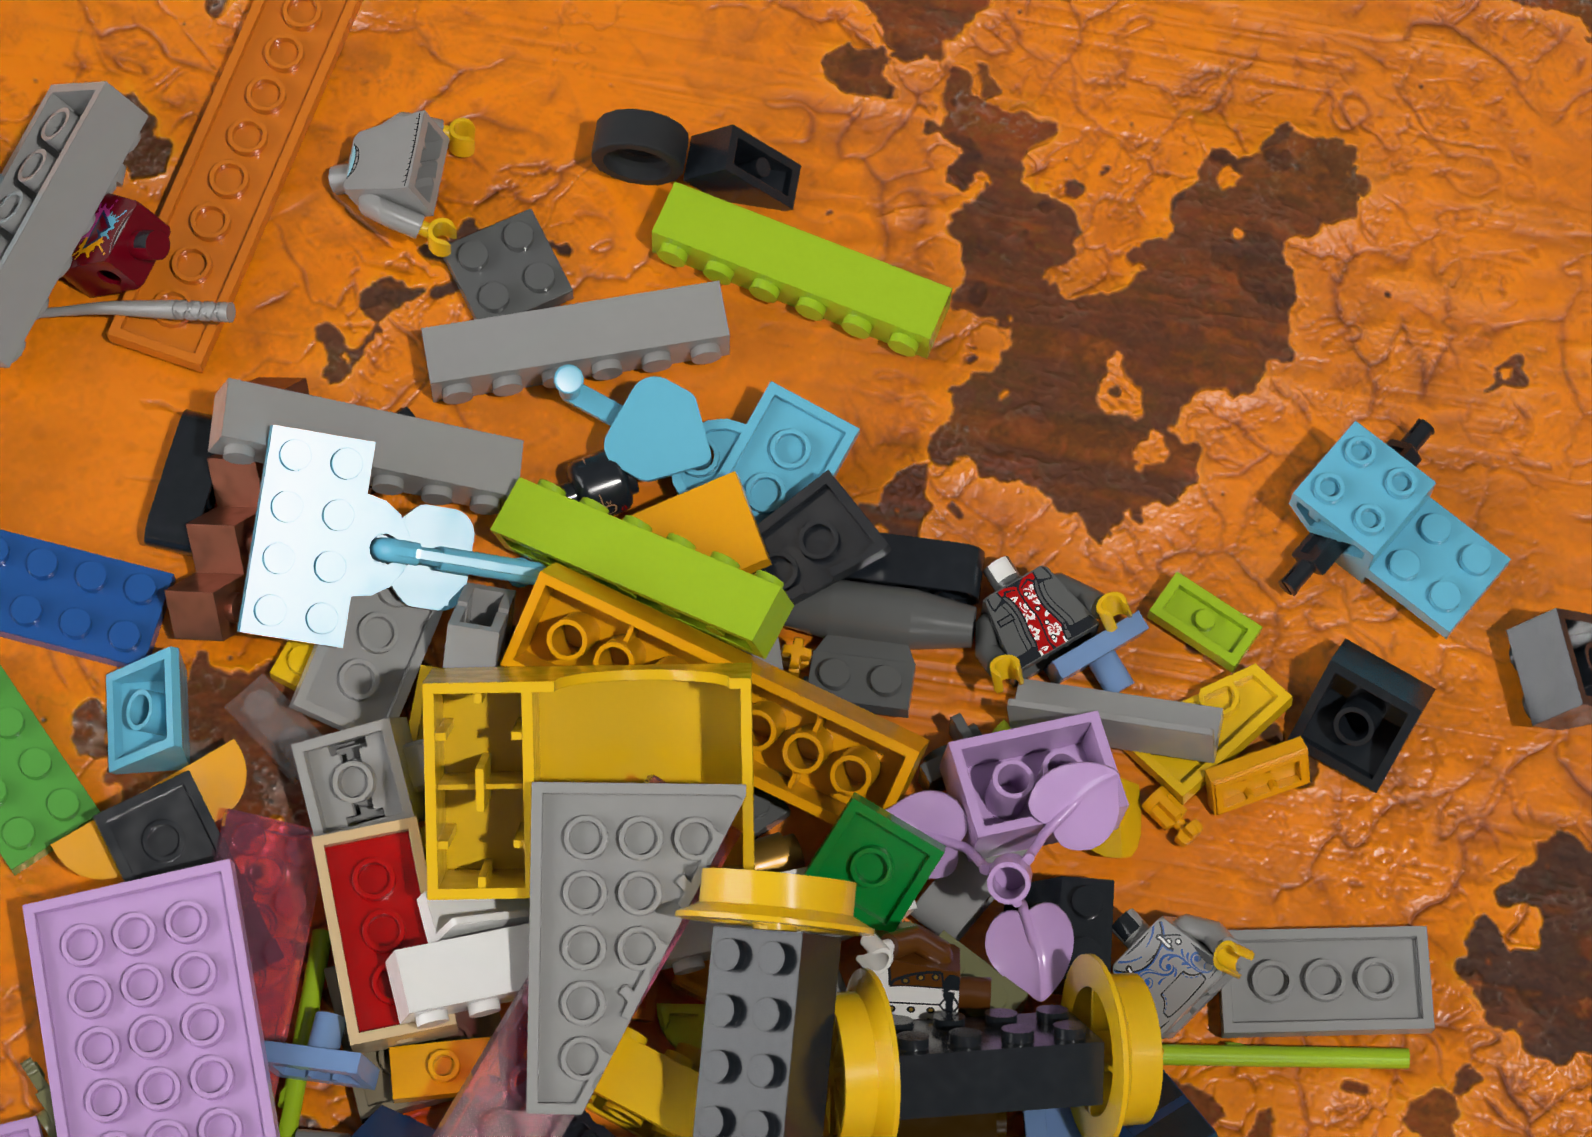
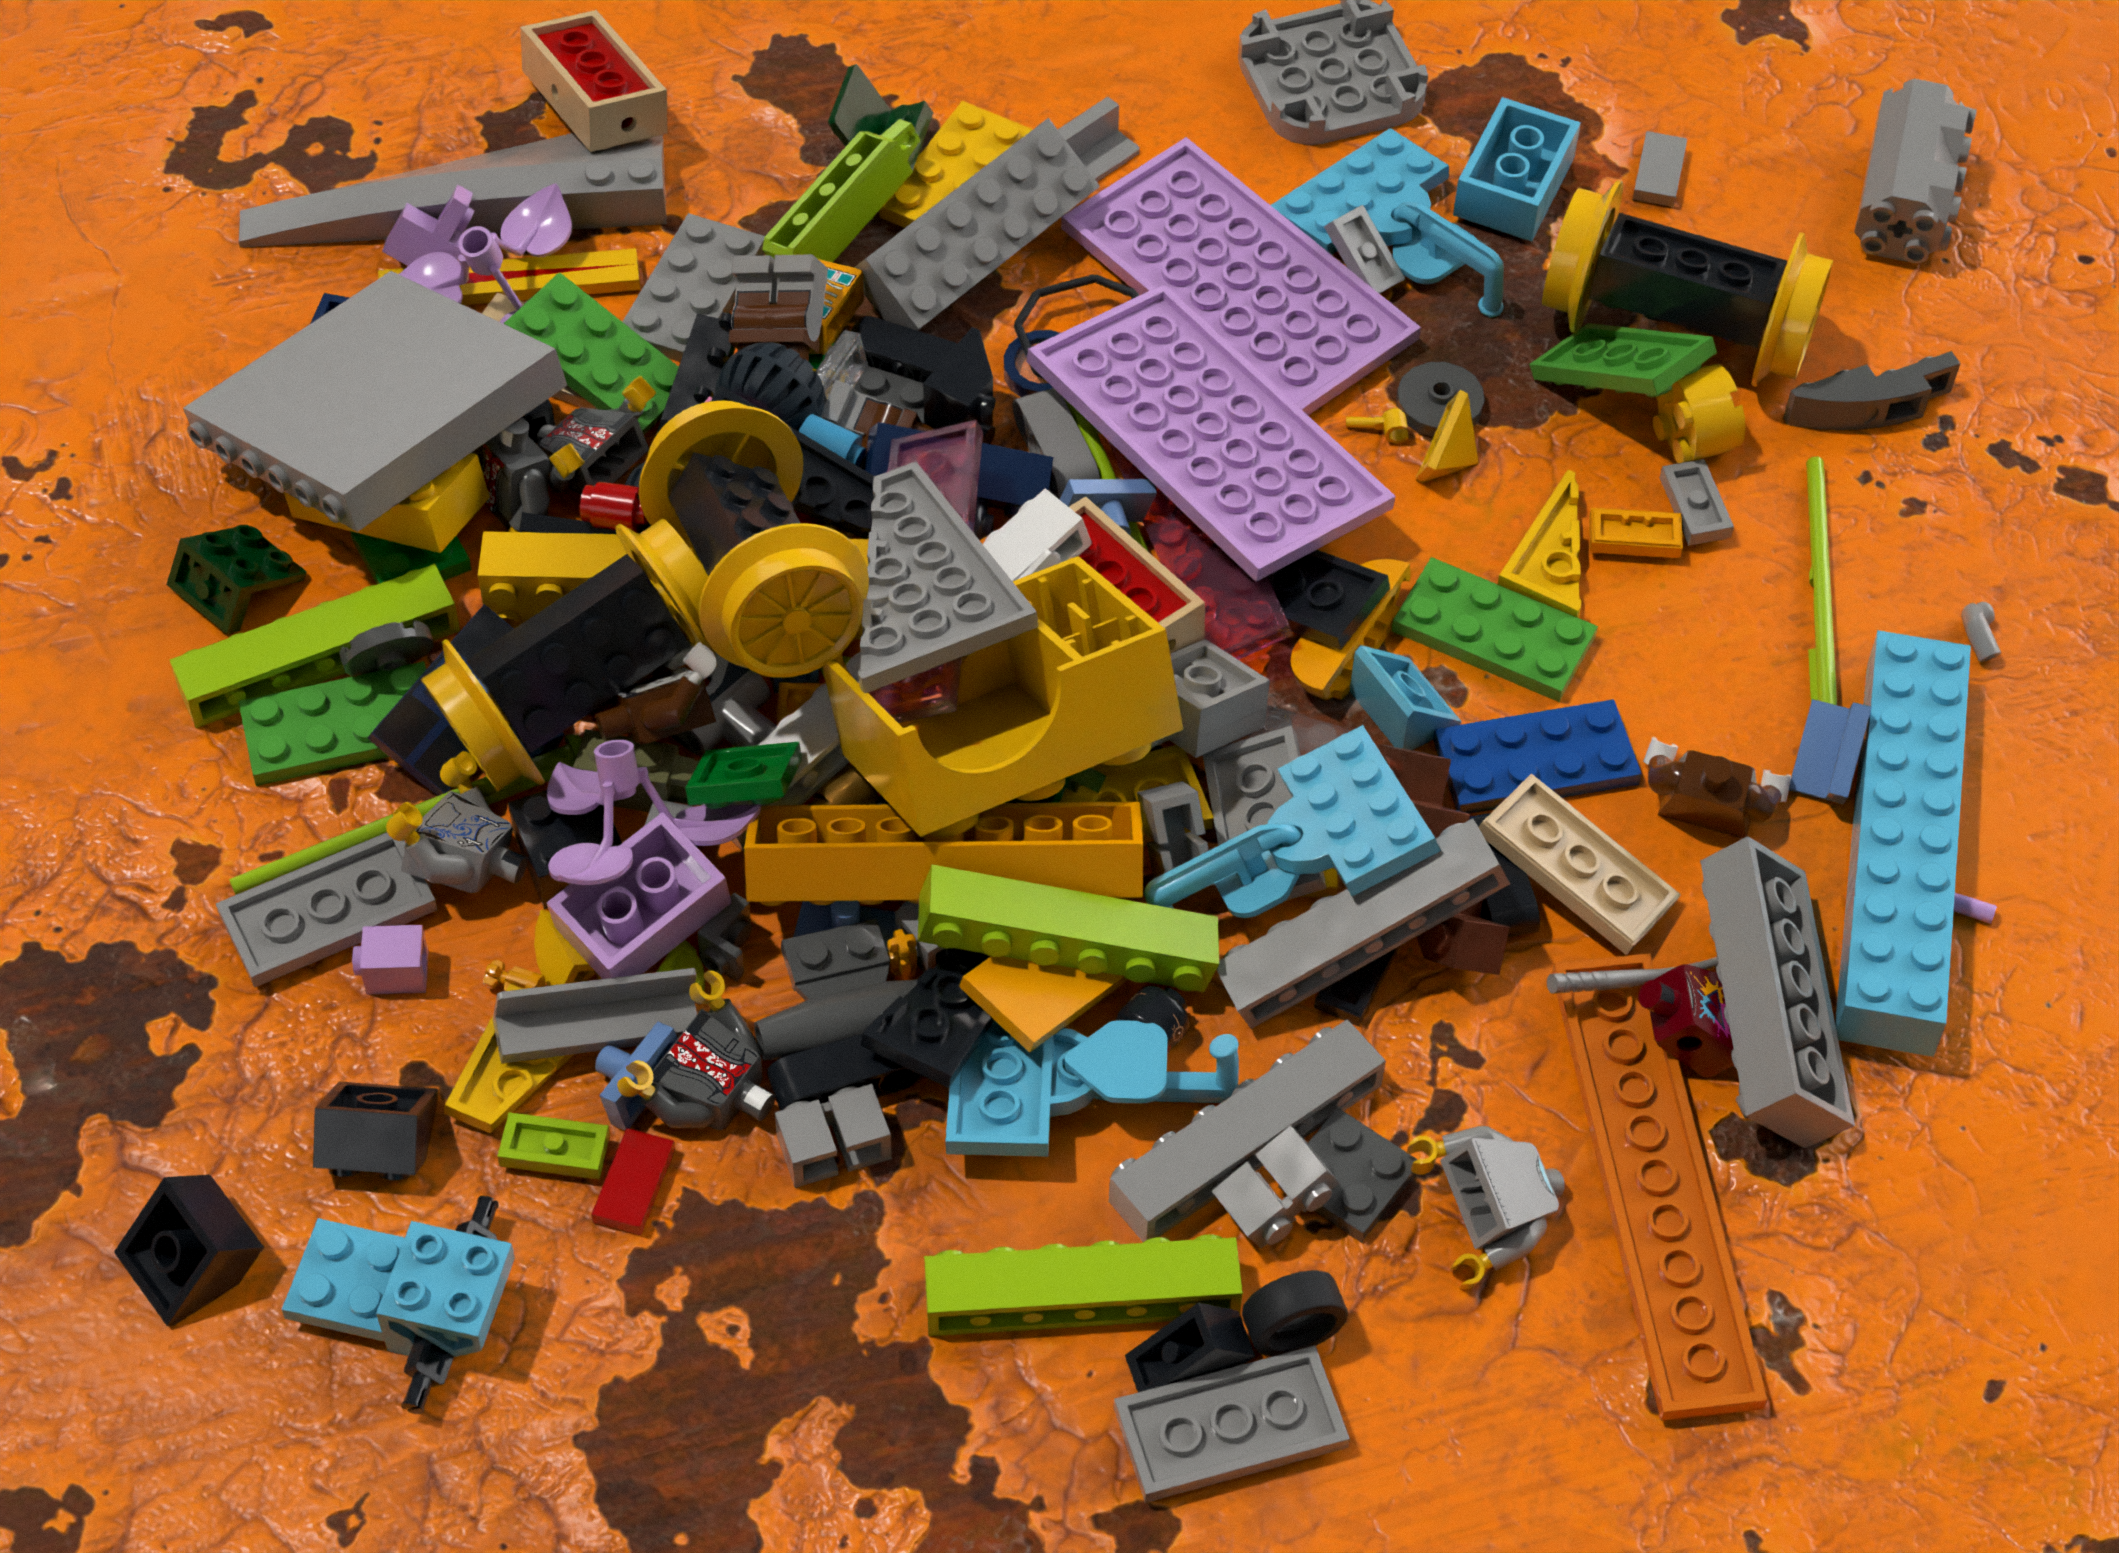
camera: 155 degrees right, 15 degrees down
light orange plate [1205,736,1310,816] -> none
none -> lavender brick [352,925,428,994]
none -> red tile [591,1128,675,1236]
none -> light grey piece [775,1084,892,1188]
none -> light grey plate [1113,1345,1350,1503]
none -> light grey piece [1212,1125,1340,1249]
none -> tan tile [1478,773,1681,955]

